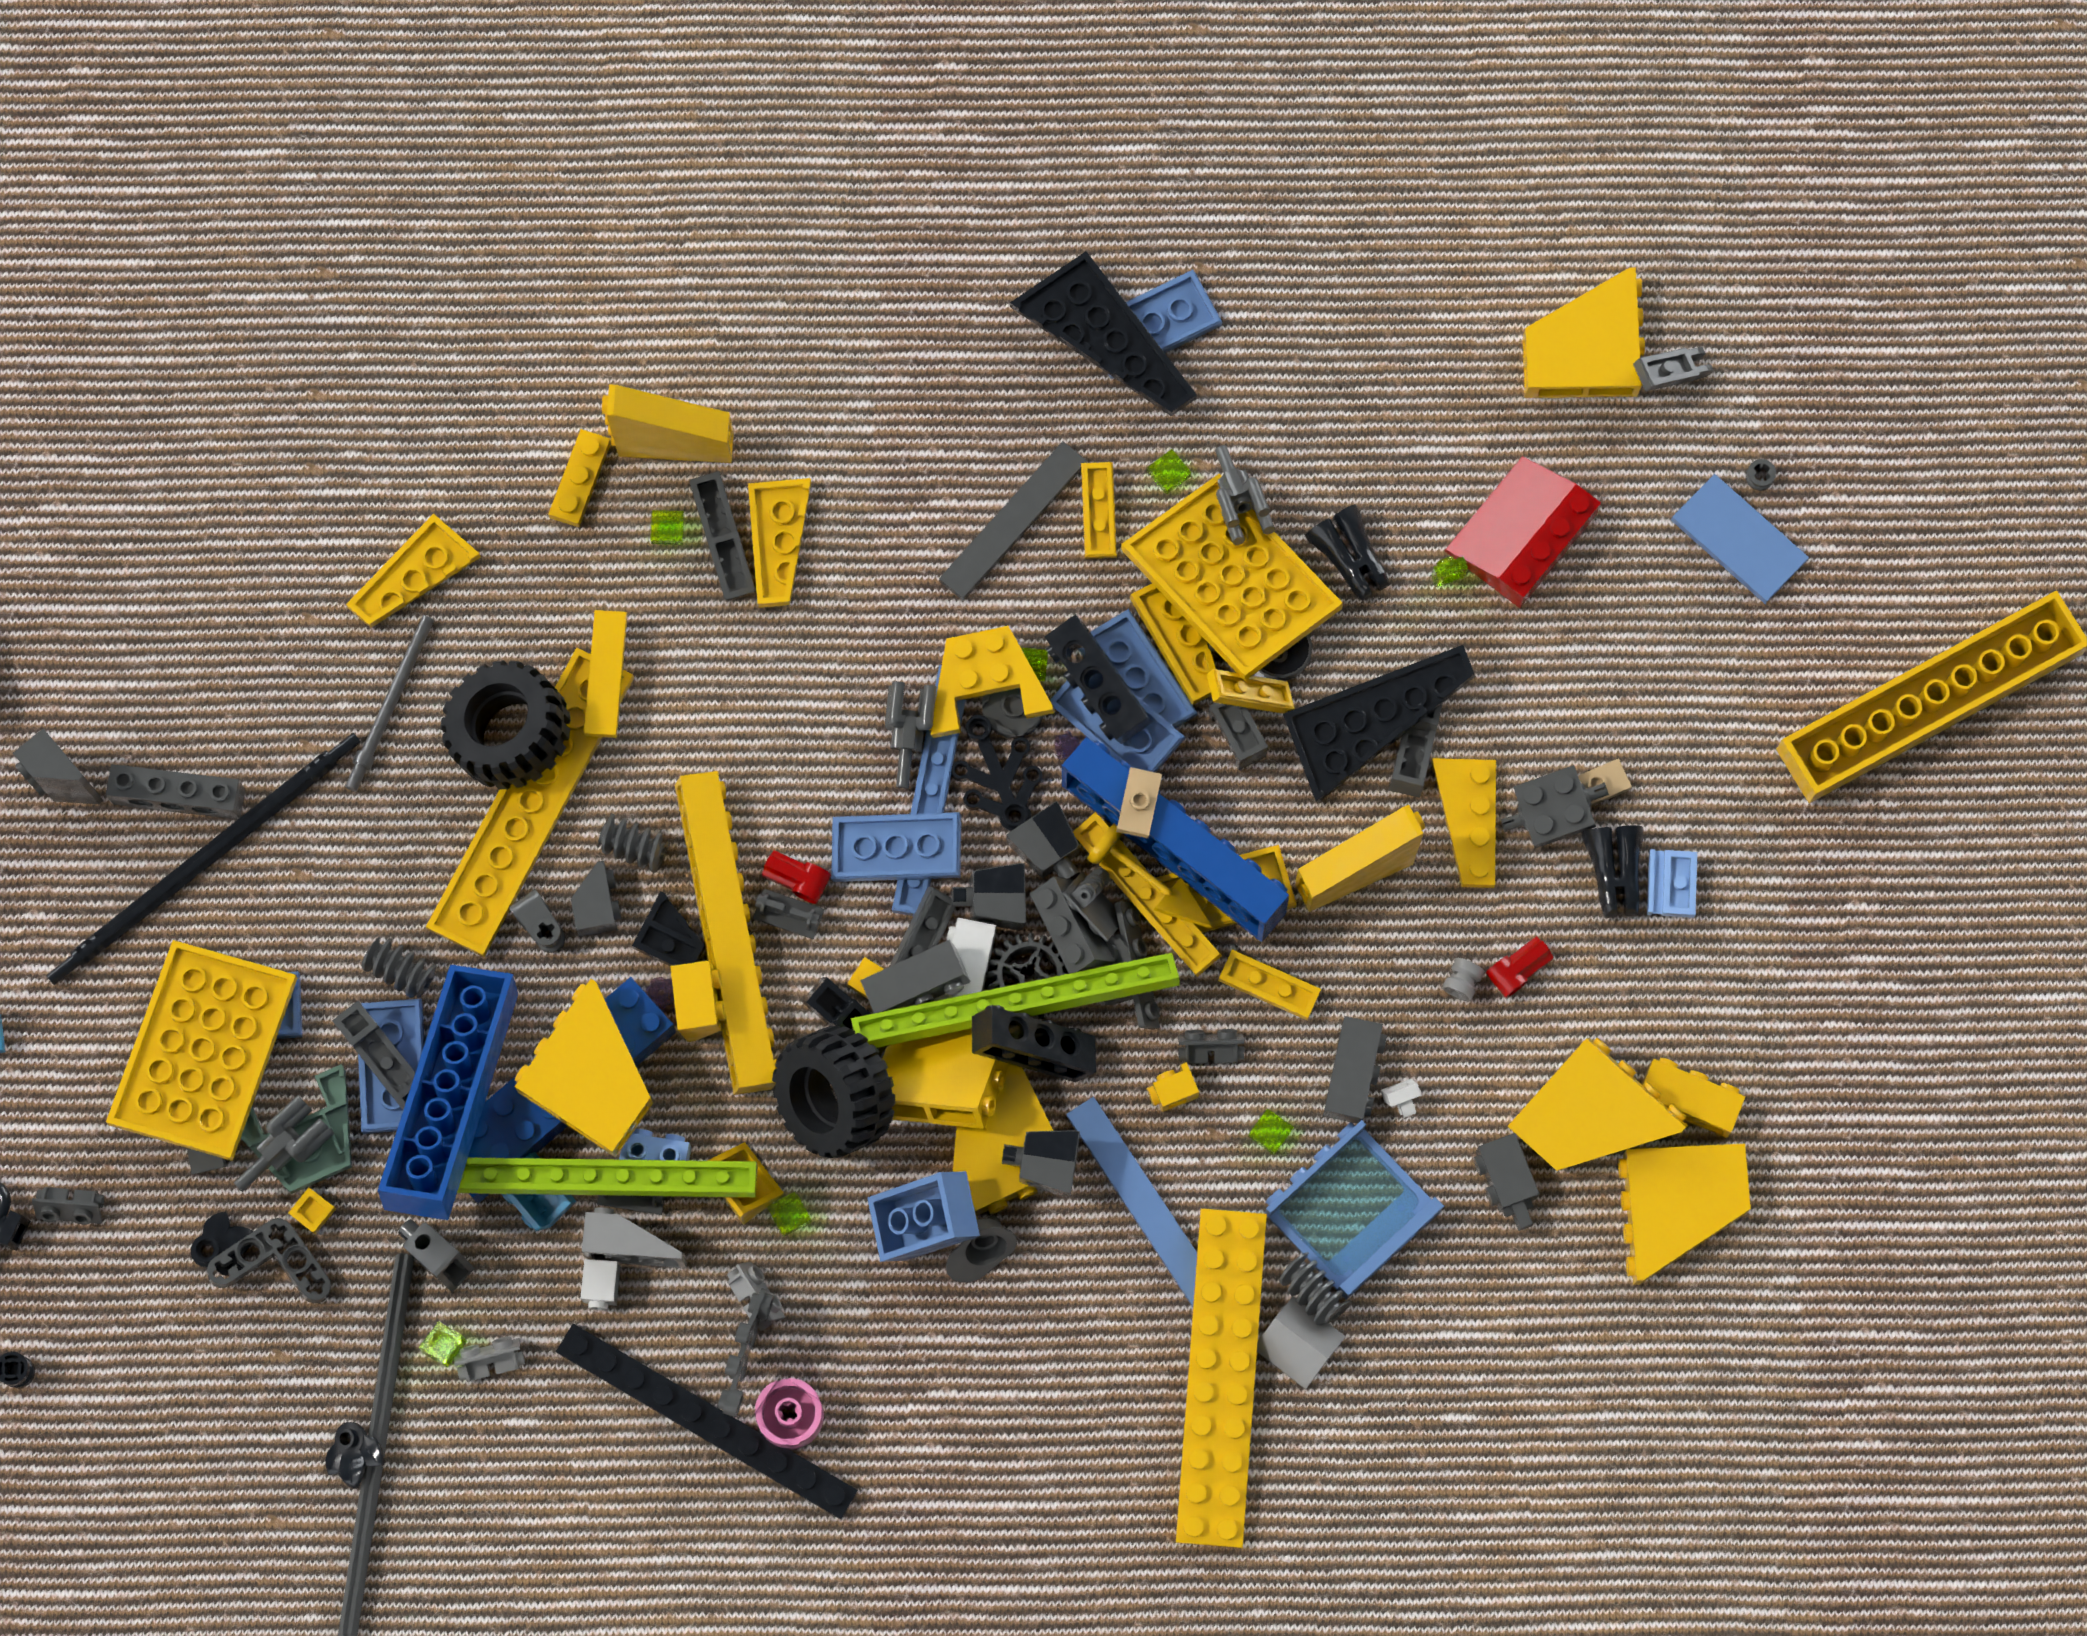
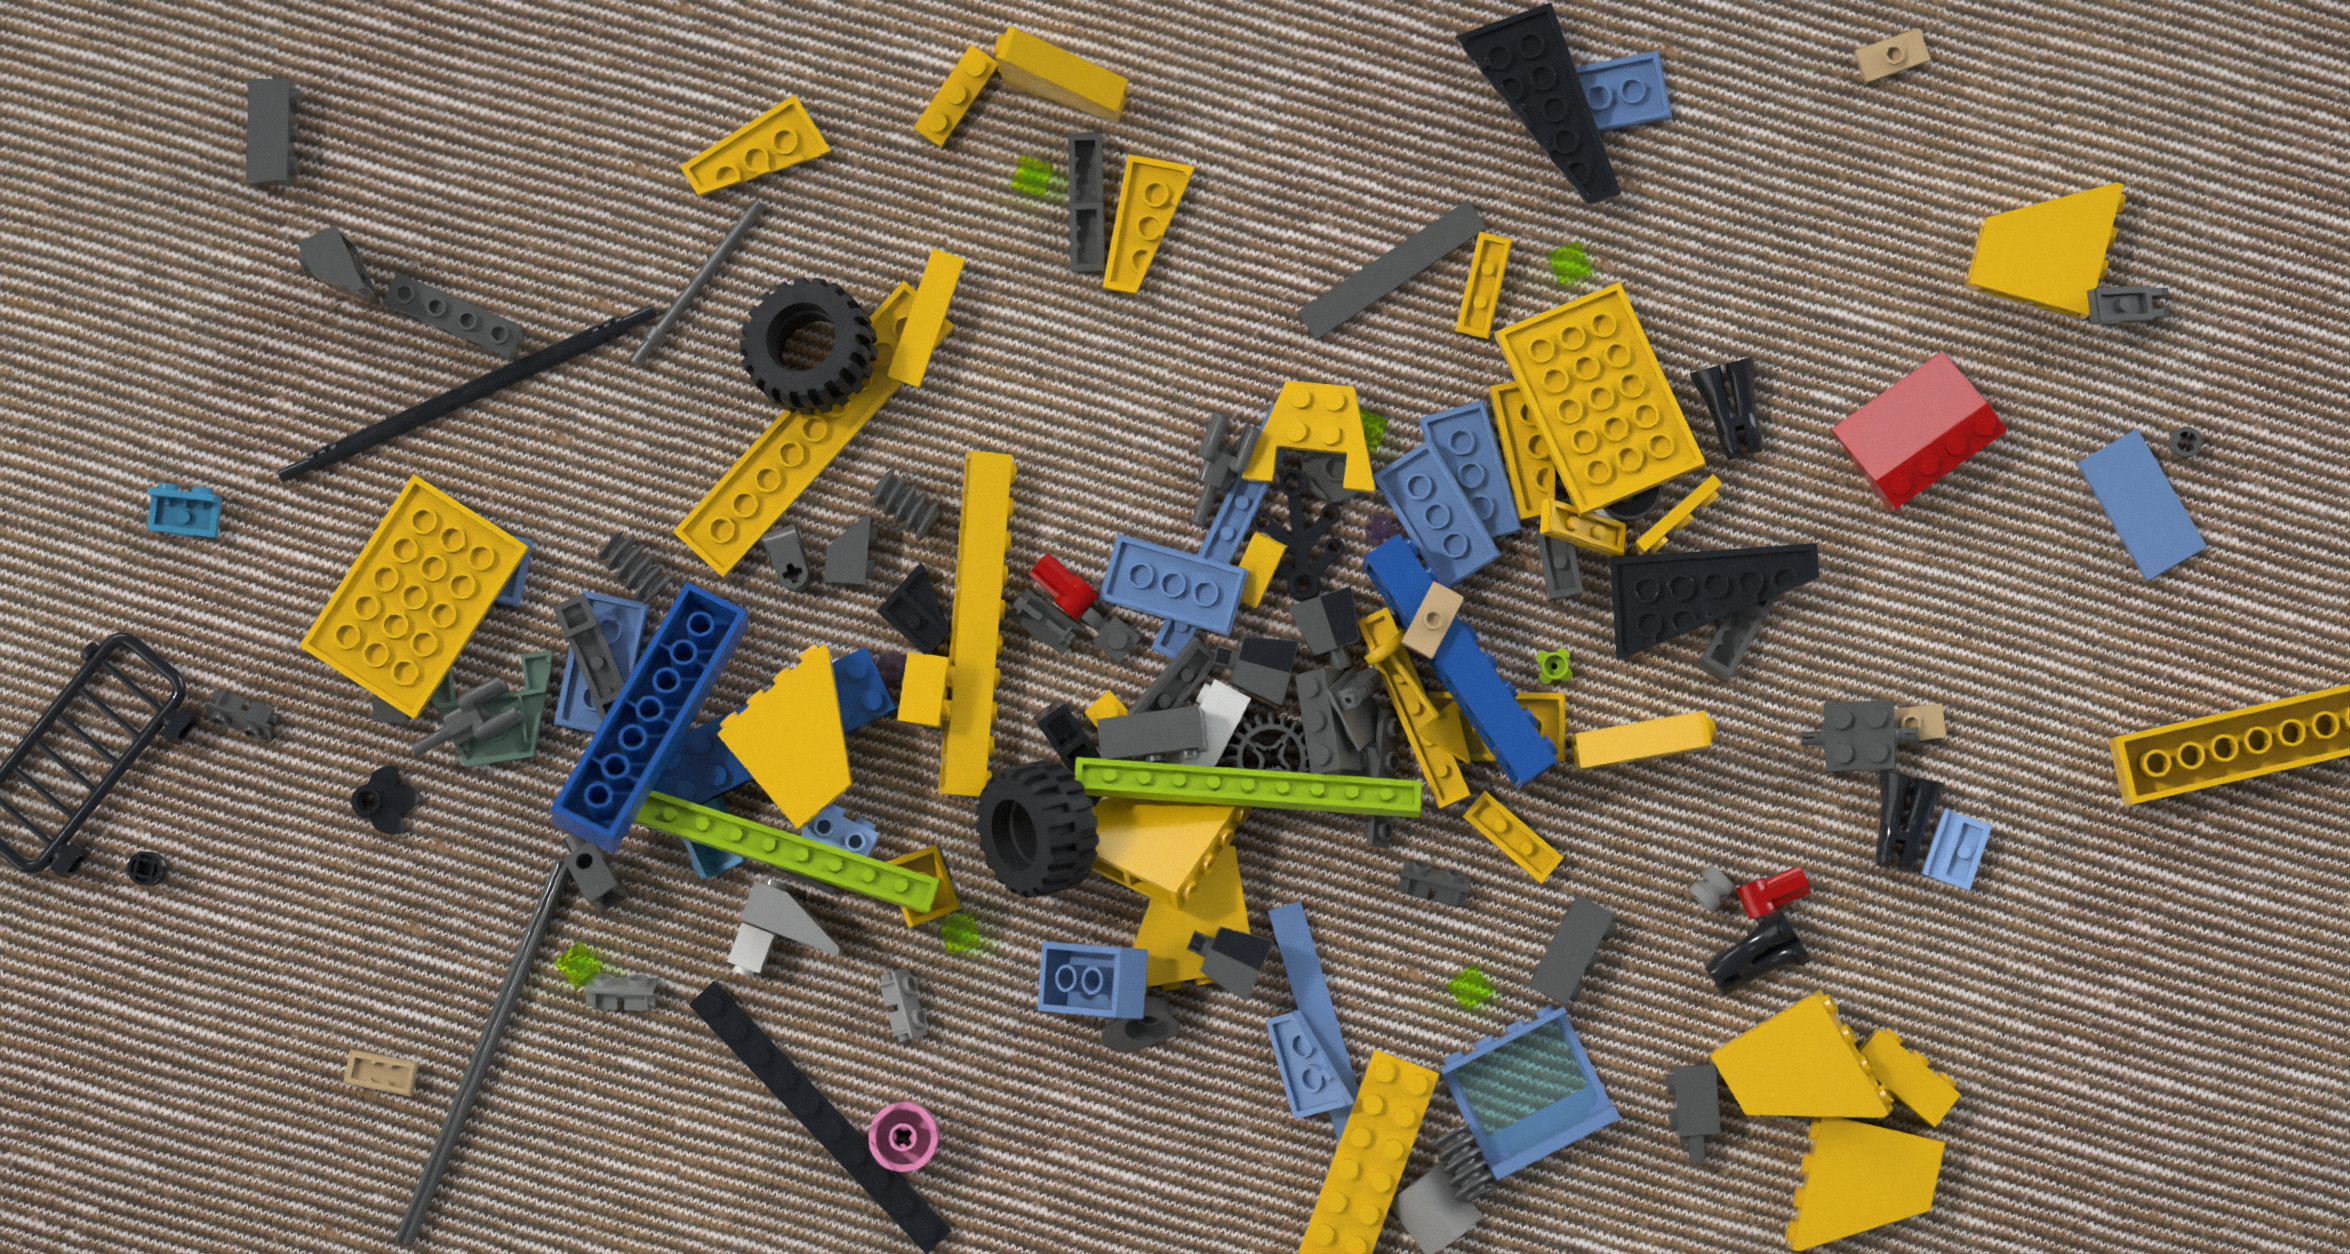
camera: 20 degrees right, 10 degrees up
dark grey beam [207,1218,331,1304] -> none
yellow plate [288,1187,336,1235] -> none
black plate [325,1422,384,1489] -> none
dark grey plant [717,1288,774,1418] -> none
black brick [972,1005,1096,1082] -> none
black brick [1044,614,1153,744] -> none
yellow brick [1146,1062,1199,1113] -> none
dark grey plant [1215,445,1275,545] -> none
white tile [1381,1079,1422,1118] -> none
clear neon green plate [1431,556,1468,587] -> none
yellow wing [1431,758,1496,888] -> none
none -> tan plate [343,1049,419,1097]
none -> dark grey plate [1081,607,1141,664]
none -> yellow tile [1238,531,1287,608]
none -> medium blue wing [1265,1010,1355,1119]
none -> lime plate [1536,648,1572,684]
none -> yellow plate [1633,474,1722,554]
none -> black piece [1705,907,1811,996]
none -> tan plate [1854,28,1931,84]

